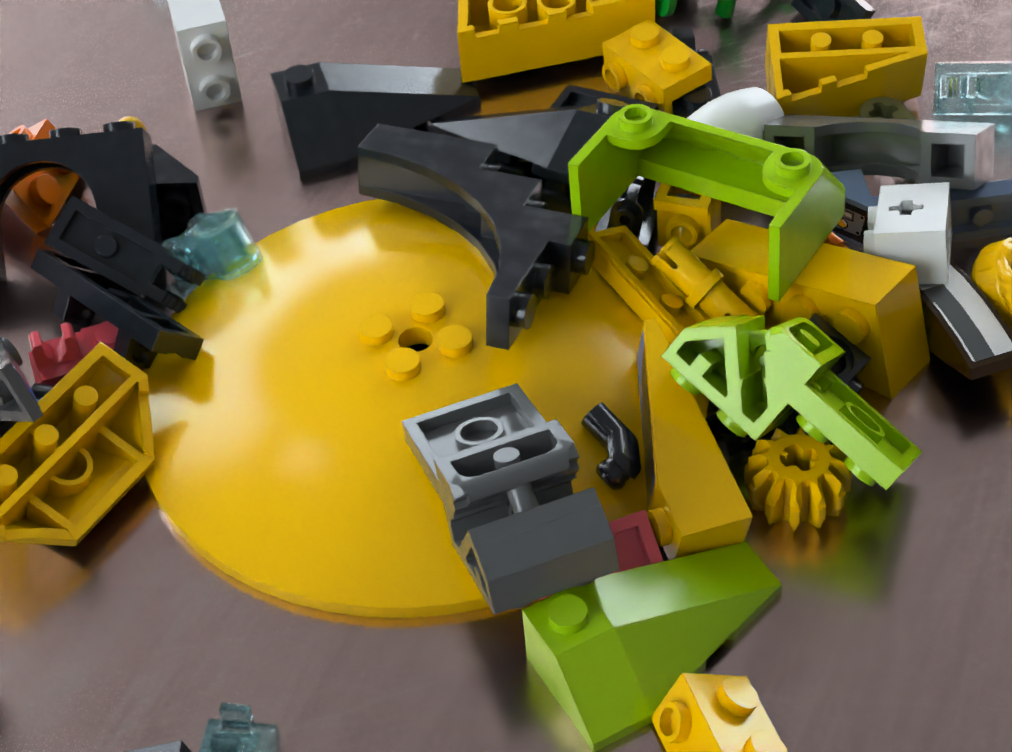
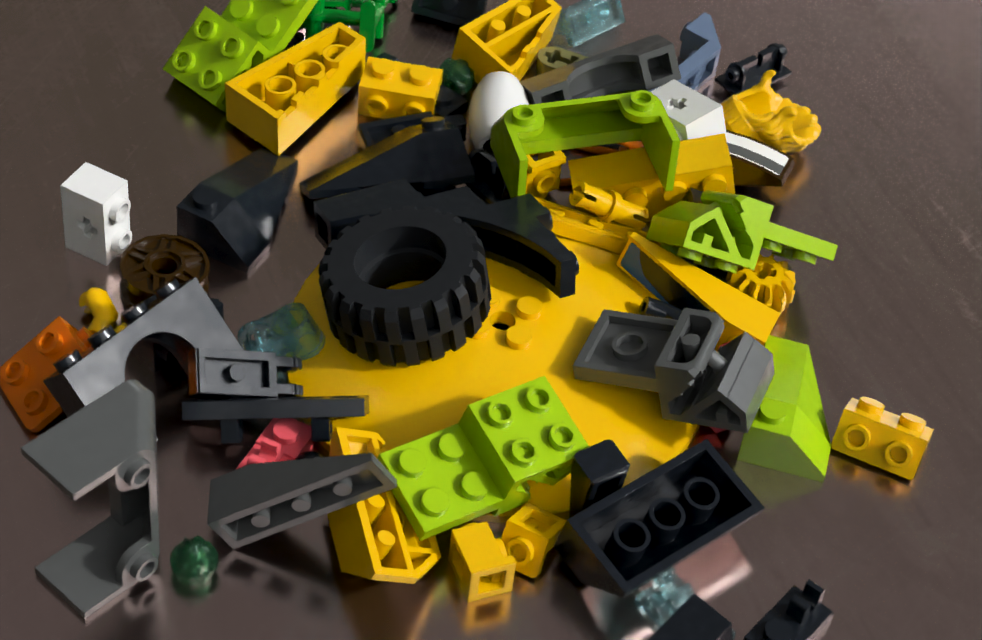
camera: 55 degrees left, 0 degrees up
none -> dark brown wheel [119,234,210,309]
none -> black tyre [318,205,491,366]
none -> lime piece [377,376,589,541]
none -> clear green plate [439,58,475,95]
none -> yellow brick [448,521,516,602]
none -> yellow bracket [501,503,567,578]
none -> black slope [554,439,765,598]
none -> black slope [569,440,630,518]

